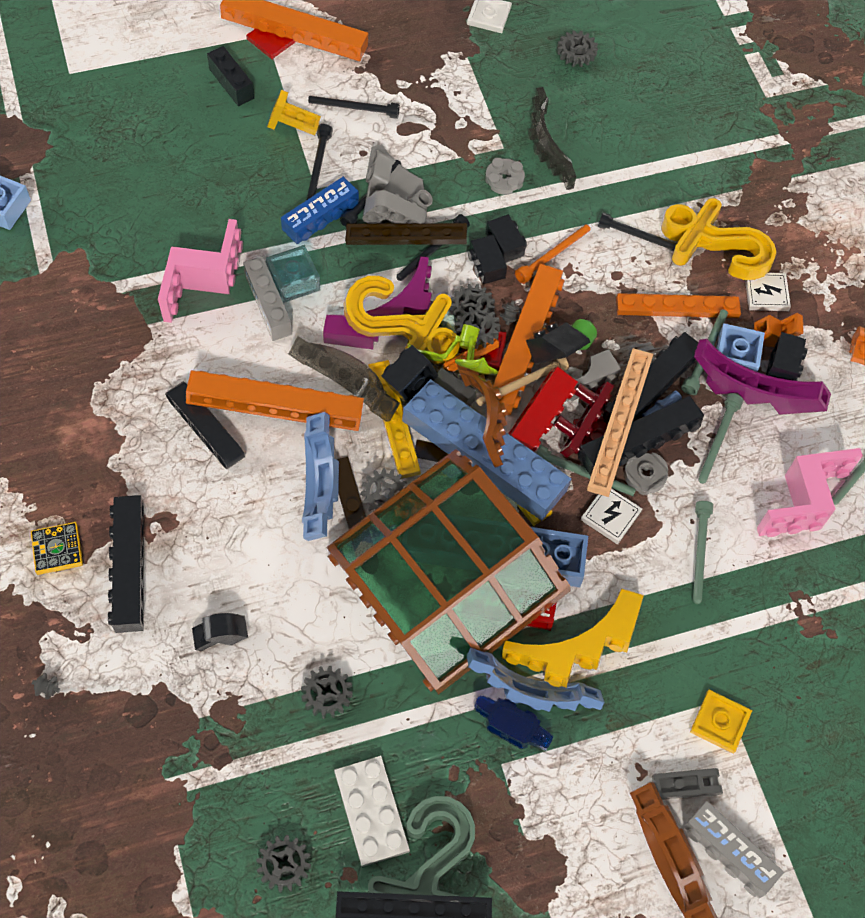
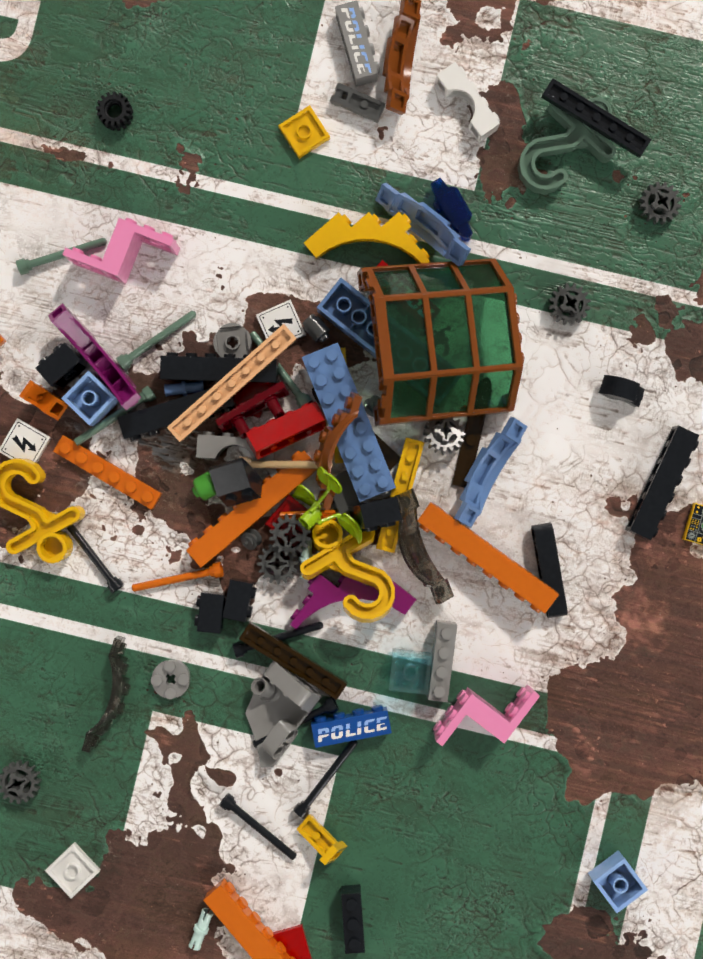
camera: 145 degrees left, 25 degrees up
white plate [334,756,410,867] -> none
sand green piece [693,501,714,604] -> none
none -> light aqua pin [189,908,214,951]
none -> dark grey brick [302,314,330,343]
none -> white arch [435,62,500,143]

